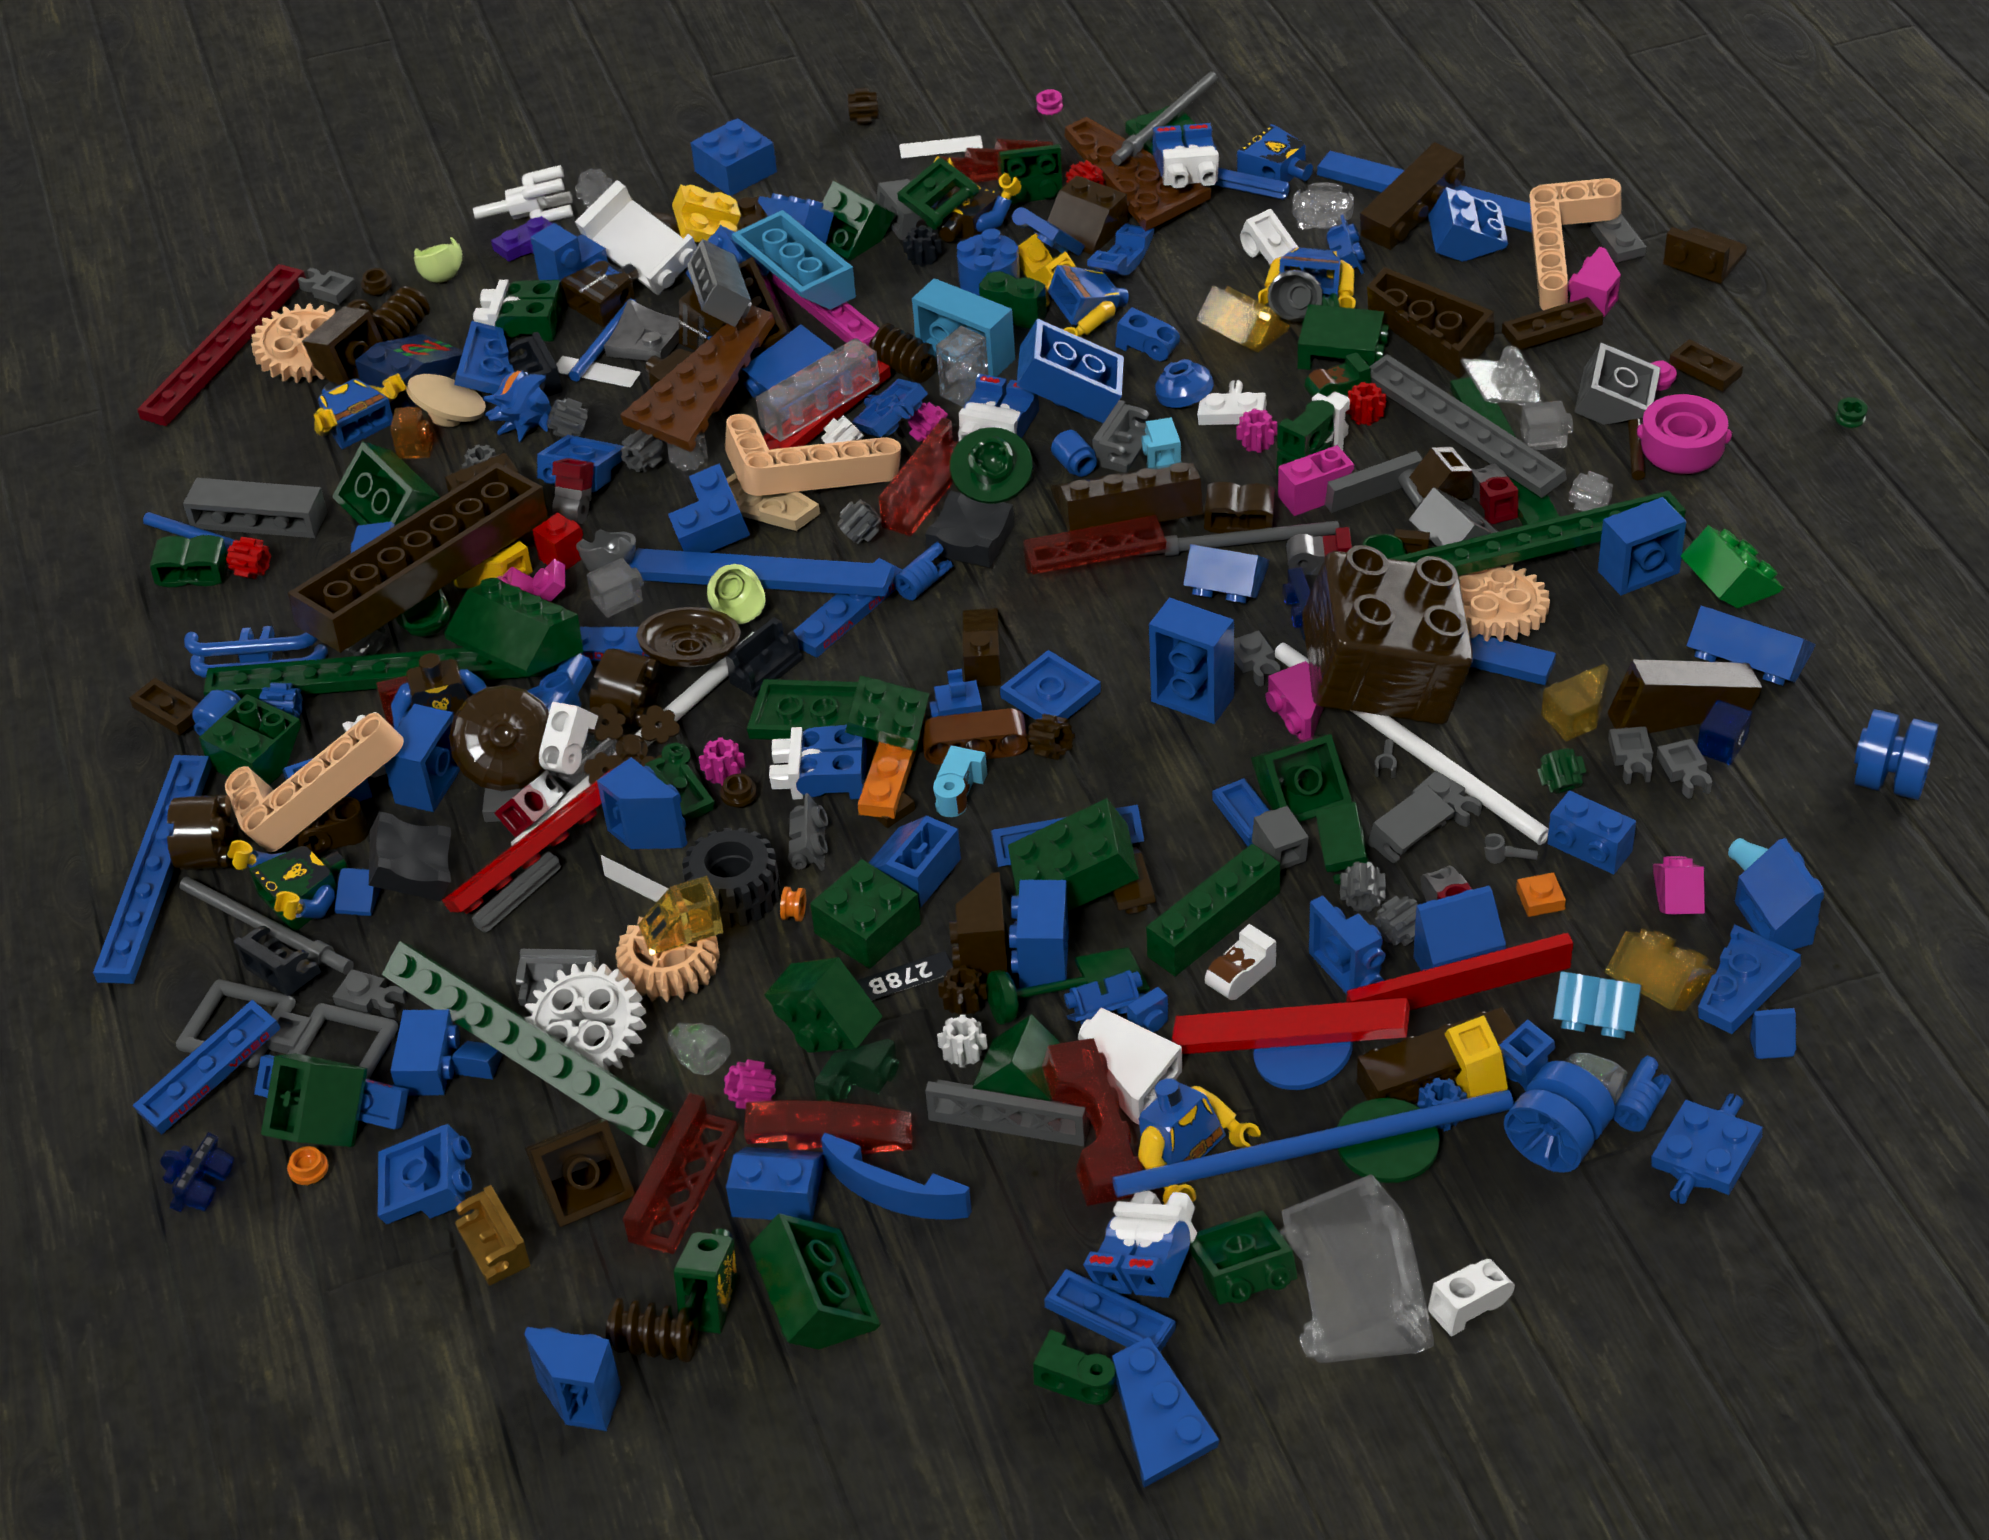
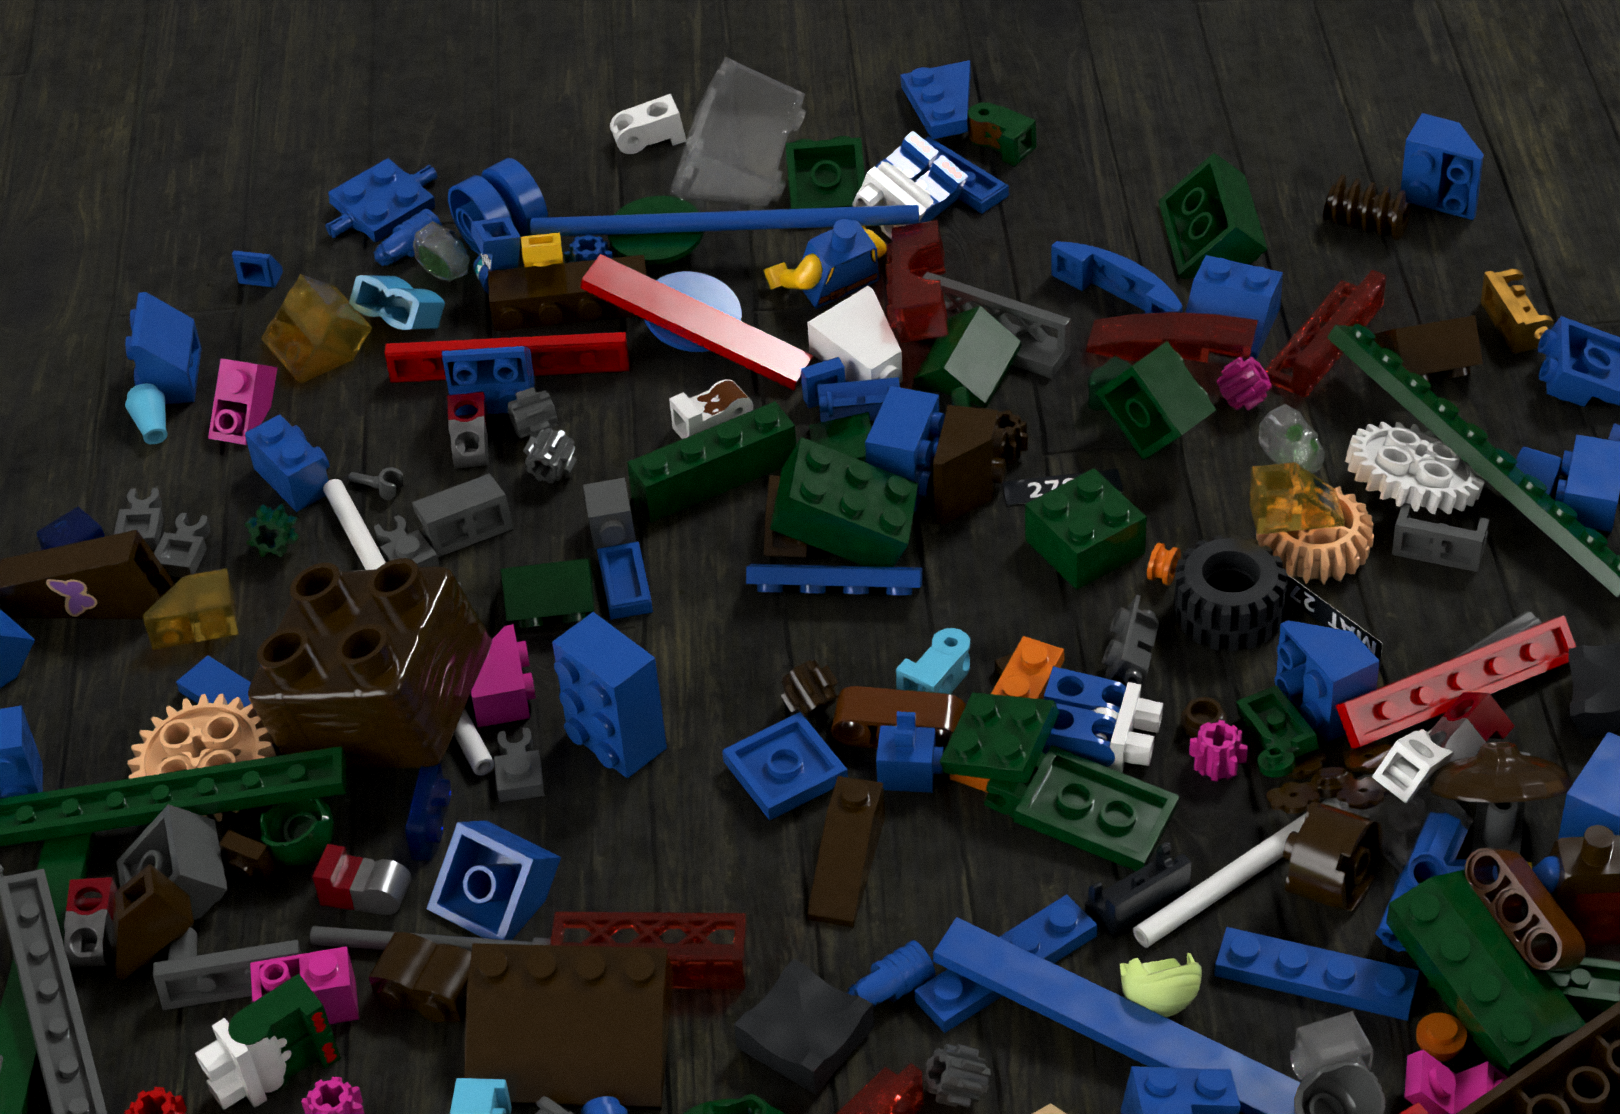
camera: 165 degrees left, 0 degrees up
dark brown hat [636,607,741,668] -> none
dark green torso [674,1229,737,1334] -> none
blue slope [869,816,961,908] -> none
white gear [937,1015,987,1067] -> none
blue plate [1309,896,1386,995] -> none
dark green hinge [1315,802,1369,884] -> none
orange plate [1516,872,1566,917] -> none
blue wing [1698,924,1801,1034] -> none
none -> reddish brown beam [1465,848,1586,971]

